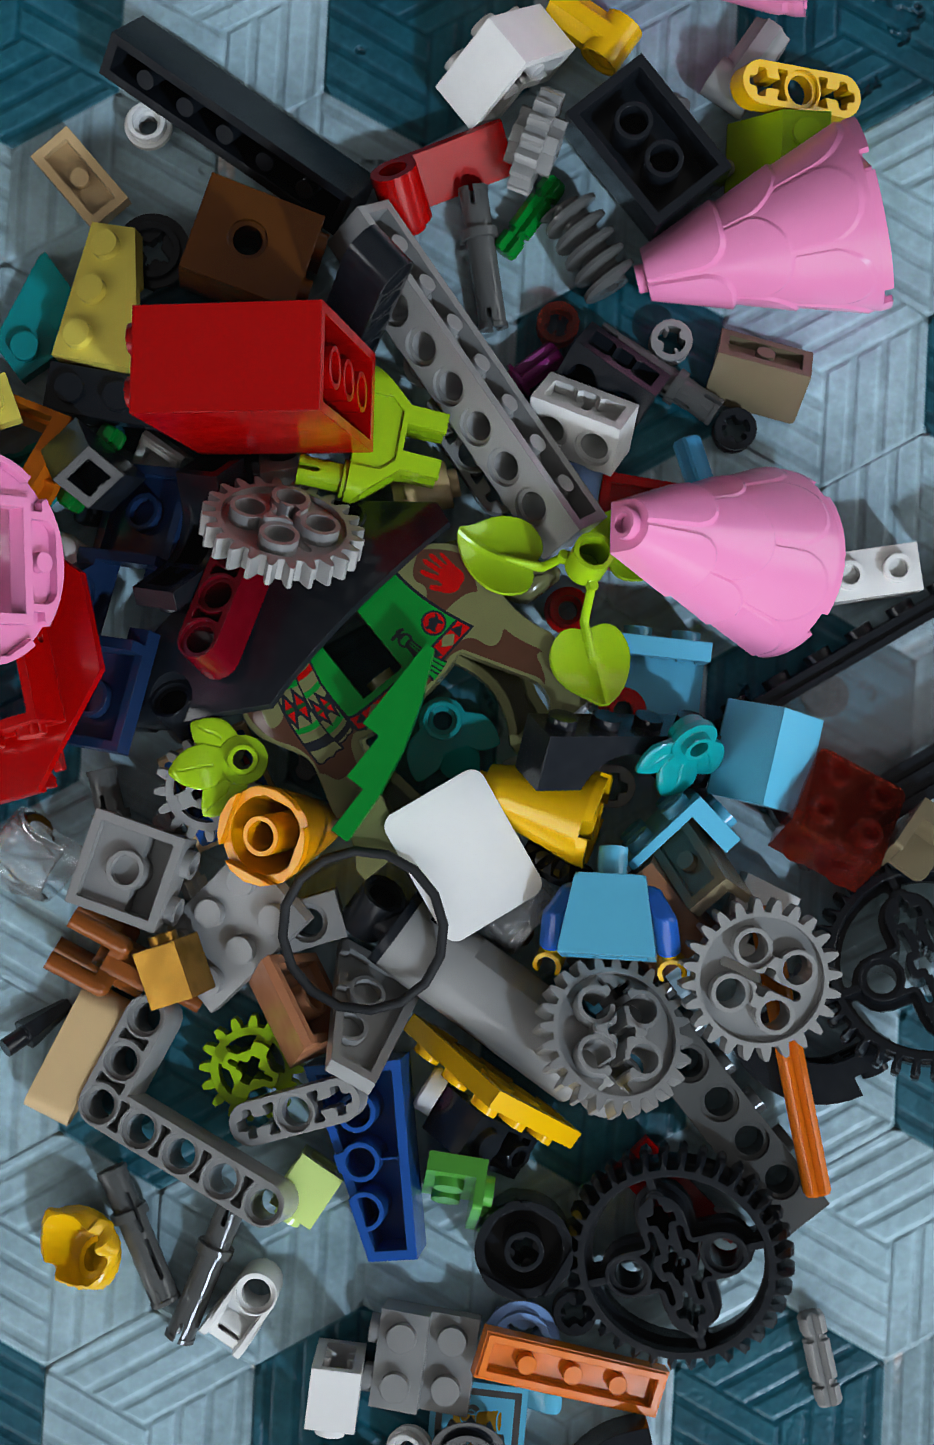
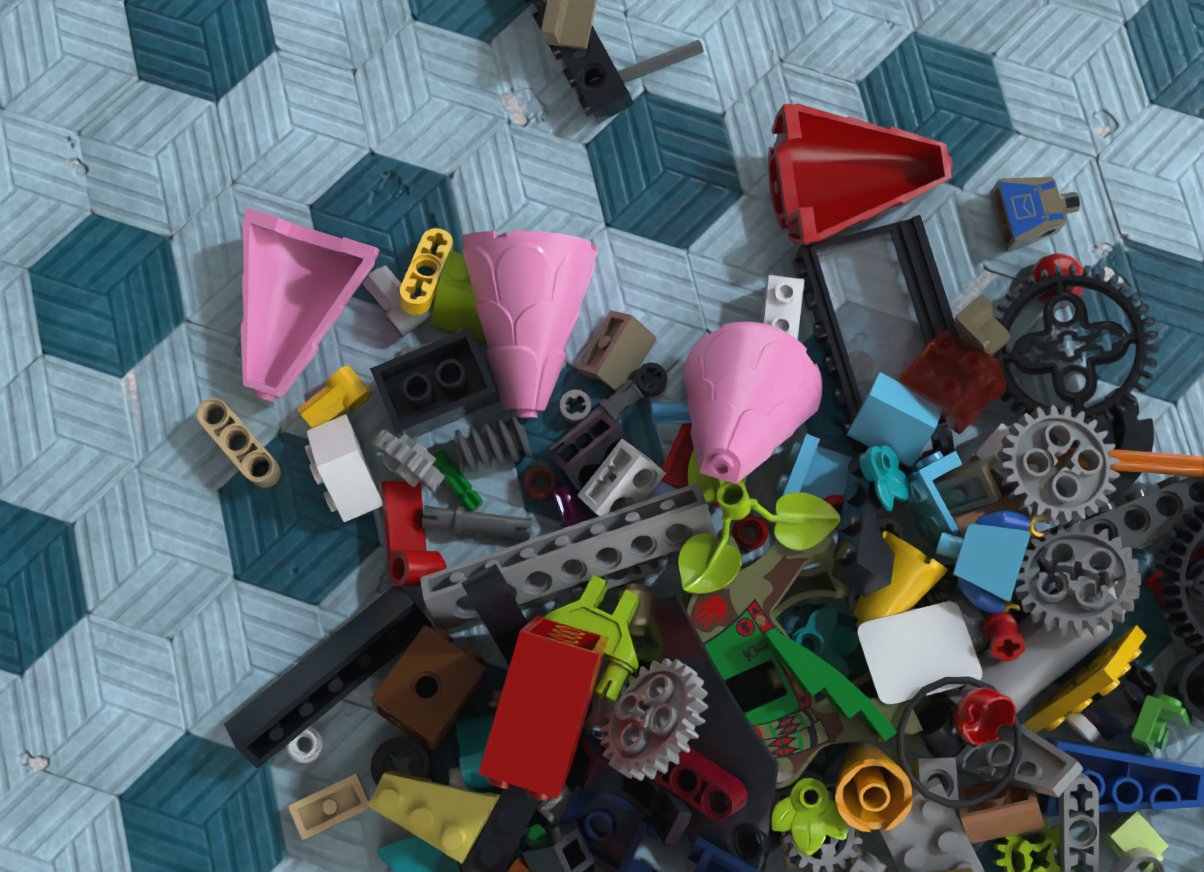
camera: 65 degrees left, 10 degrees down
none -> black axle [931,426,955,456]
none -> red hair [954,687,1016,746]
none -> red bush [983,612,1025,662]

